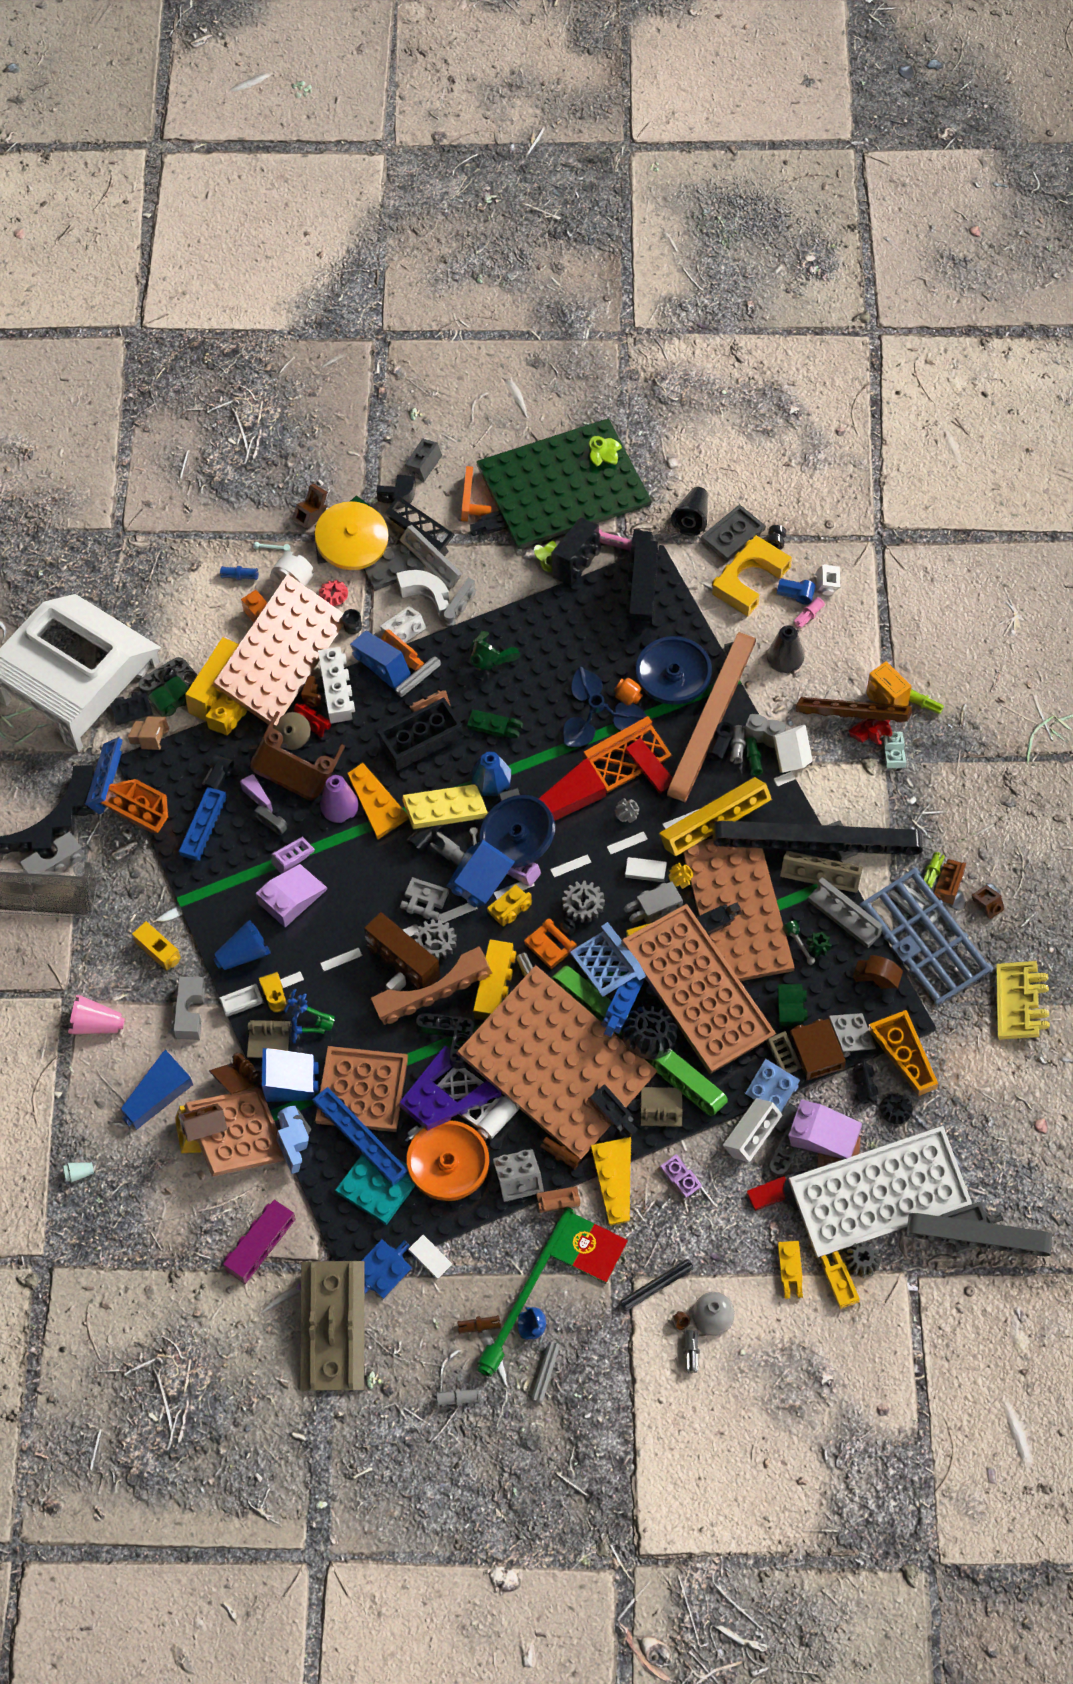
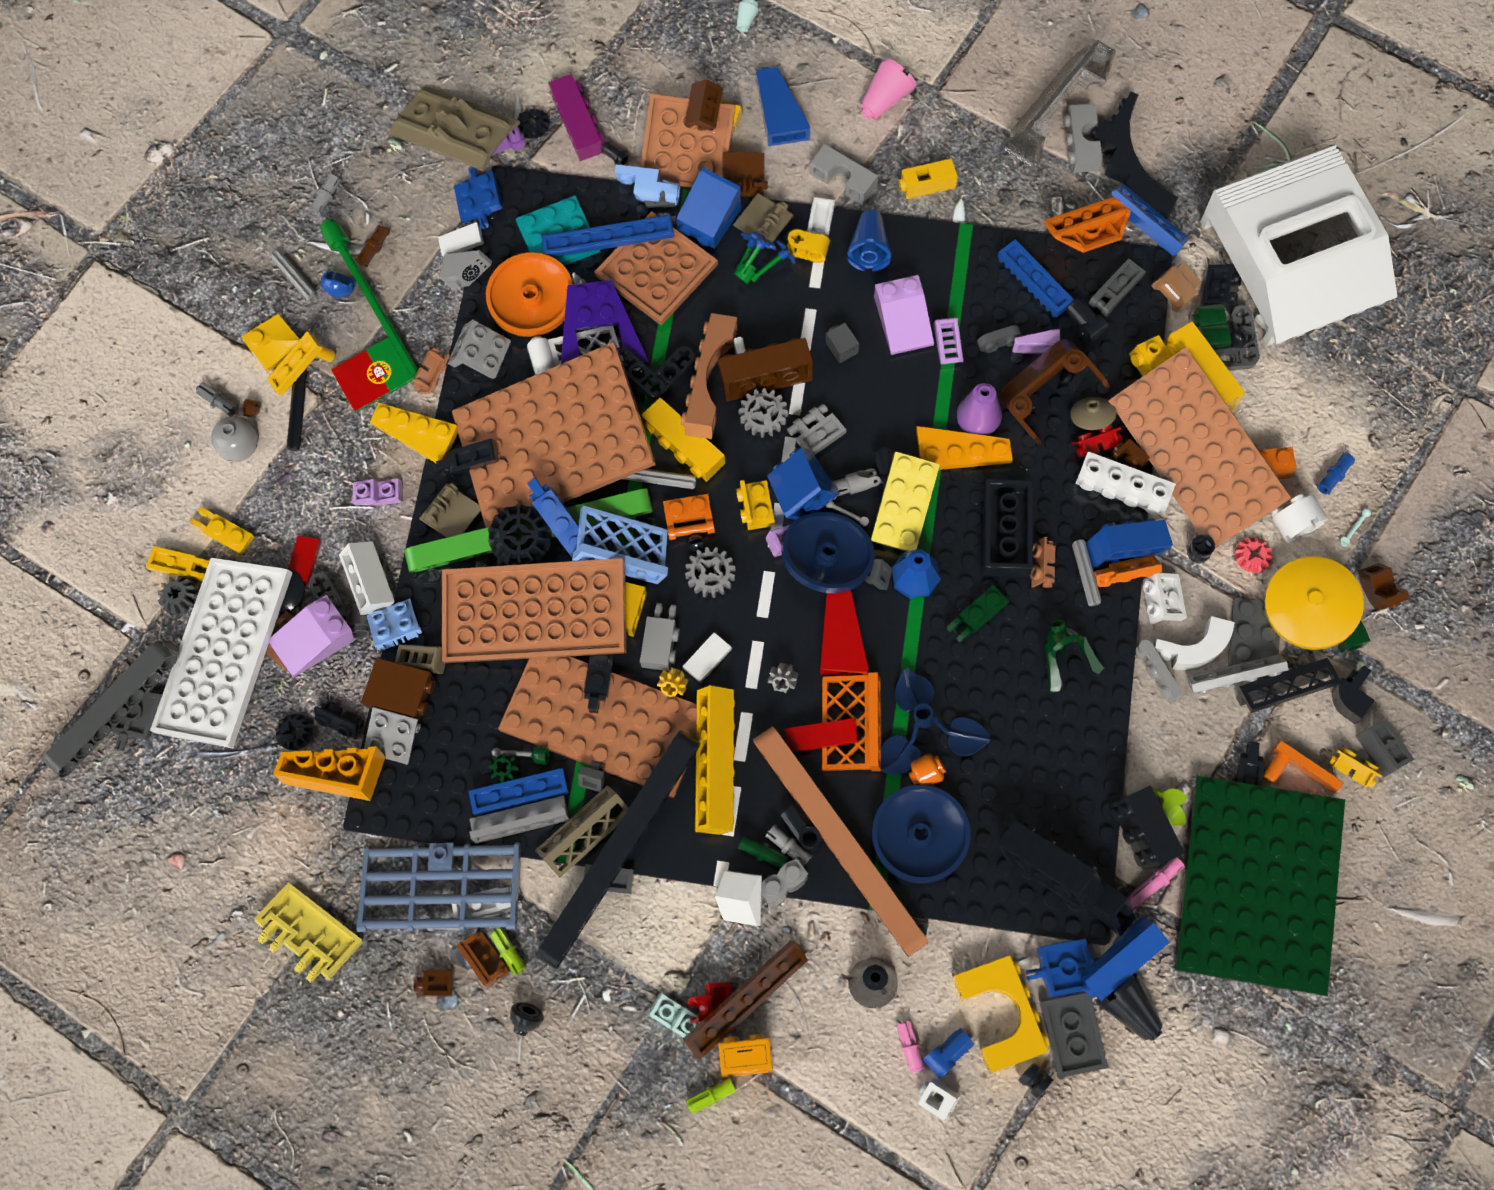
camera: 125 degrees right, 10 degrees up
reddish brown pin [540,1137,581,1170] -> none
lime plate [589,436,622,466] -> none
dark green brick [777,984,807,1027] -> none
reddish brown brick [853,955,903,989] -> none
none -> yellow plate [241,314,300,373]
none -> yellow piece [267,331,335,396]
none -> light grey slope [439,250,492,289]
none -> blue gear [469,768,569,816]
none -> black brick [510,1002,544,1036]
none -> black gear [516,107,550,139]
none -> dark grey tile [578,760,604,792]
none -> black pin [601,141,629,165]
none -> dark grey brick [826,323,859,364]
none -> blue plate [1026,939,1100,998]
none -> blue slope [1080,917,1170,1001]
none -> dark grey plate [1088,258,1146,317]
none -> yellow hinge [1328,747,1382,788]

